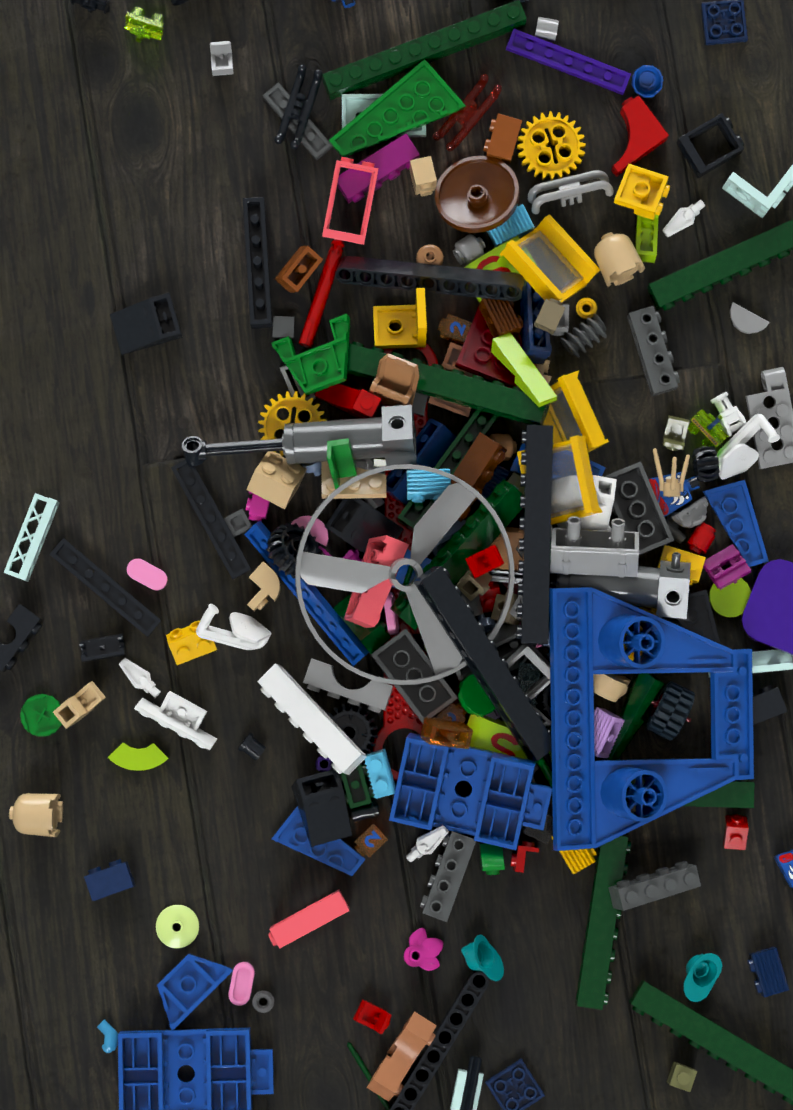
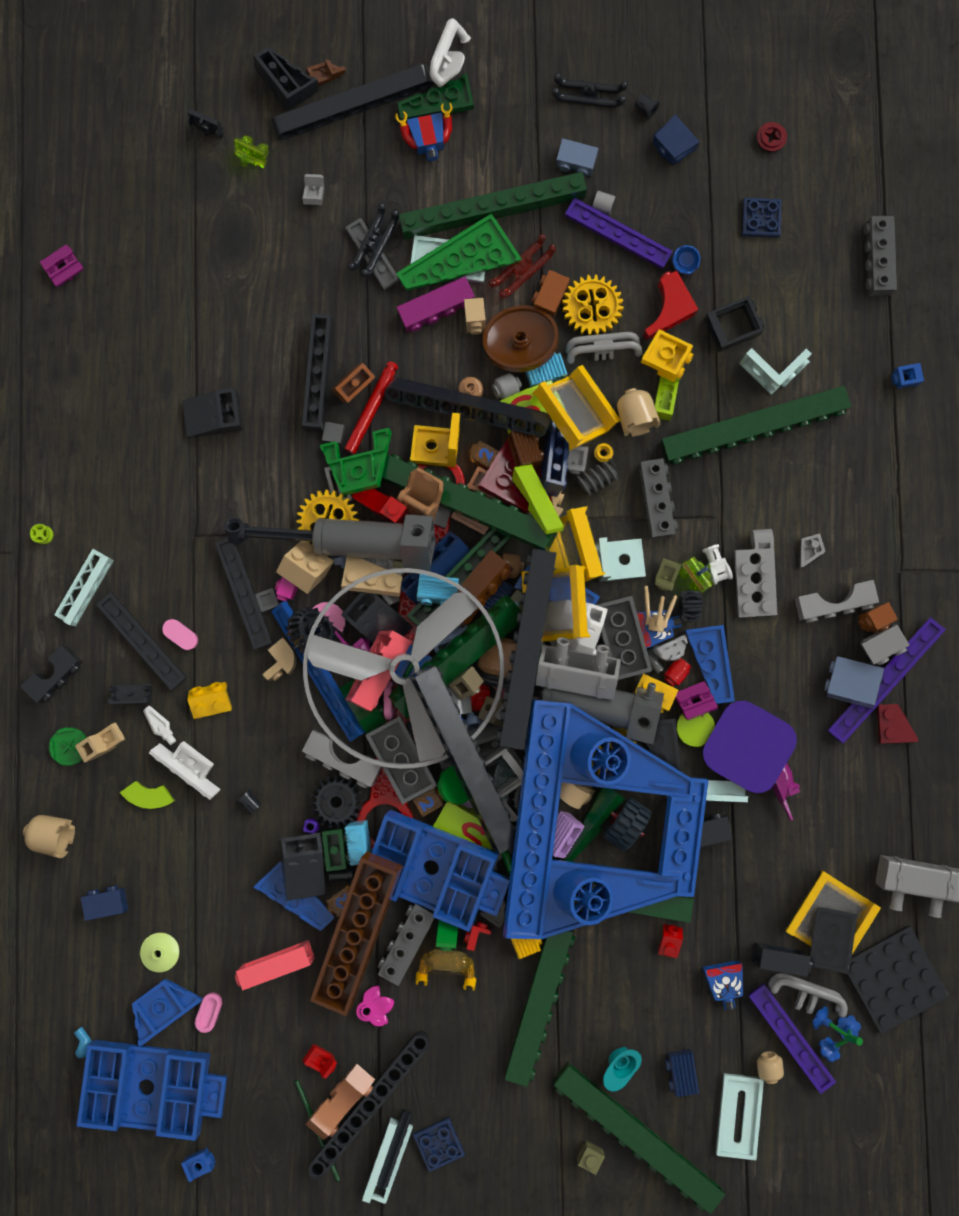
camera: 20 degrees right, 0 degrees up
white piece [196,604,271,650] -> none
flat silver plate [252,991,274,1013] -> none
white brick [257,663,367,775] -> none
coral window [322,157,379,245] -> none
green panel [327,438,357,489] -> none
white piece [406,825,449,862] -> none
clear orange brick [421,717,473,749] -> none
teal piece [461,934,504,981] -> none
red bracket [465,545,504,578] -> none
dark tan brick [533,298,565,335] -> none
dark grey brick [608,861,701,911] -> none
white piece [662,200,705,237] -> none
white piece [717,414,780,480] -> none
light grey tile [729,302,770,334] -> none
none -> reddish brown brick [310,851,403,1016]
none -> clear yellow torso [416,949,476,991]
none -> light aqua bracket [595,537,646,582]

